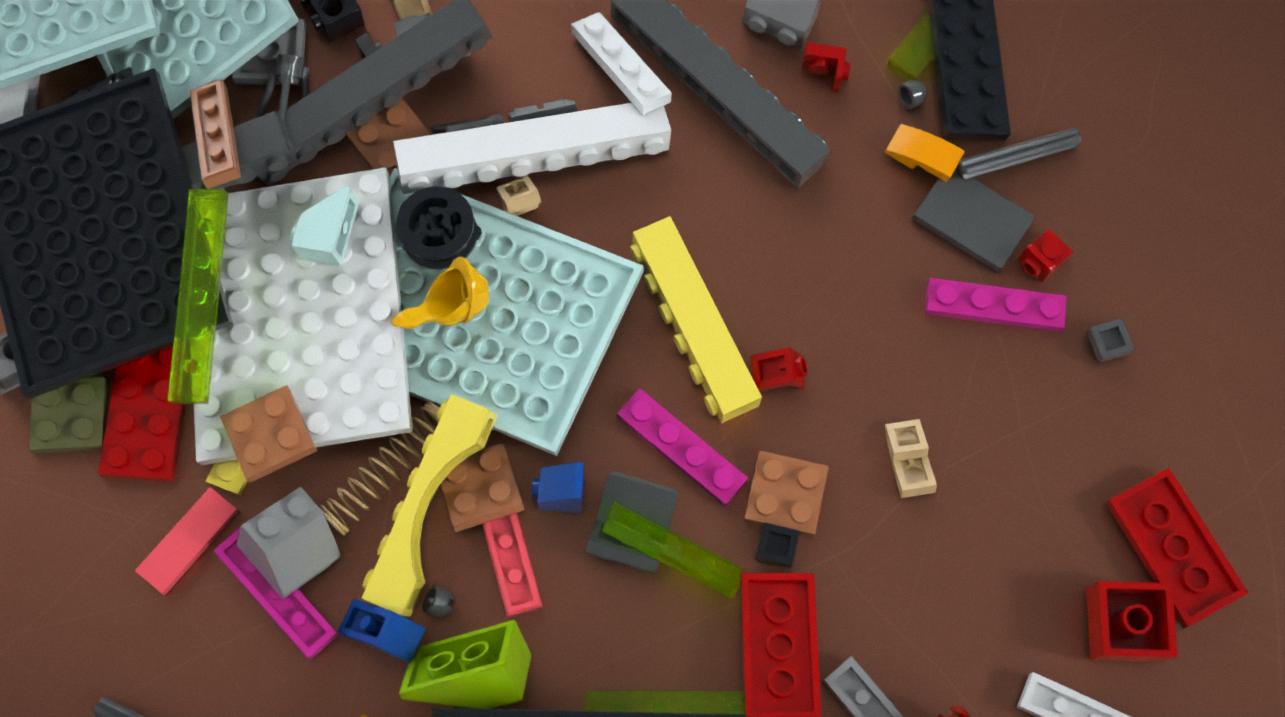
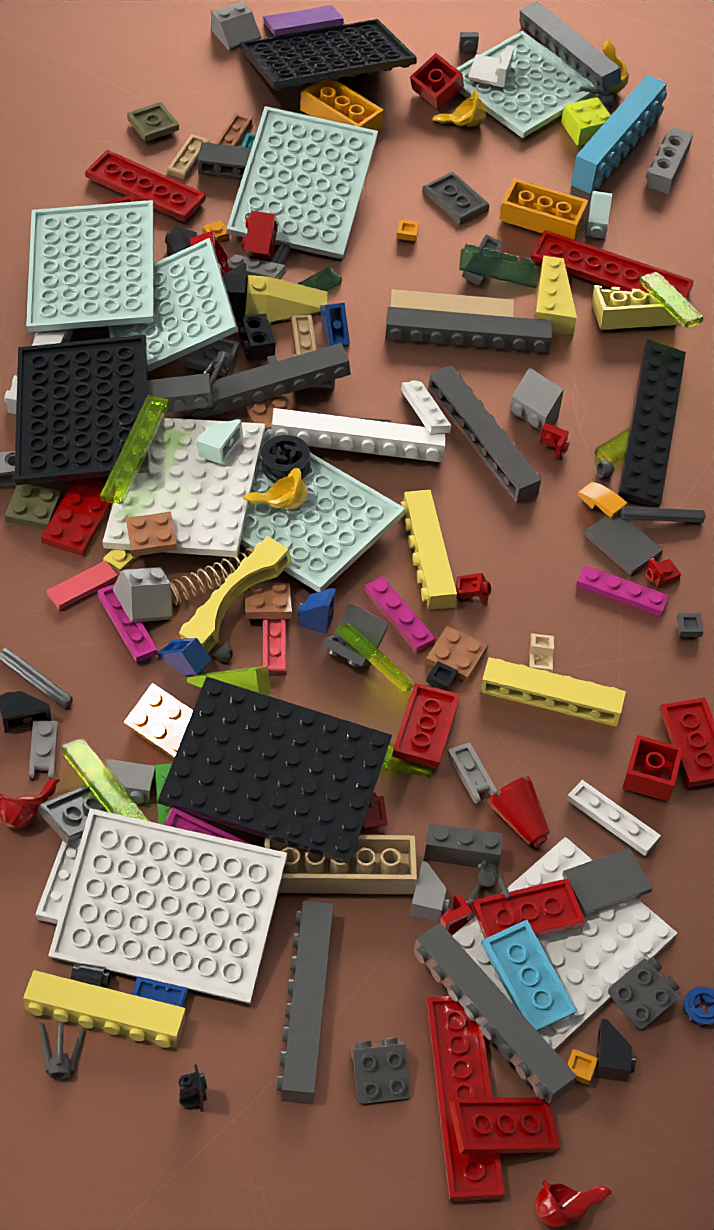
camera: 15 degrees right, 20 degrees down
nougat tile [190,79,241,189] -> none
tan bracket [496,176,542,216] -> none
none -> light yellow brick [480,657,626,727]

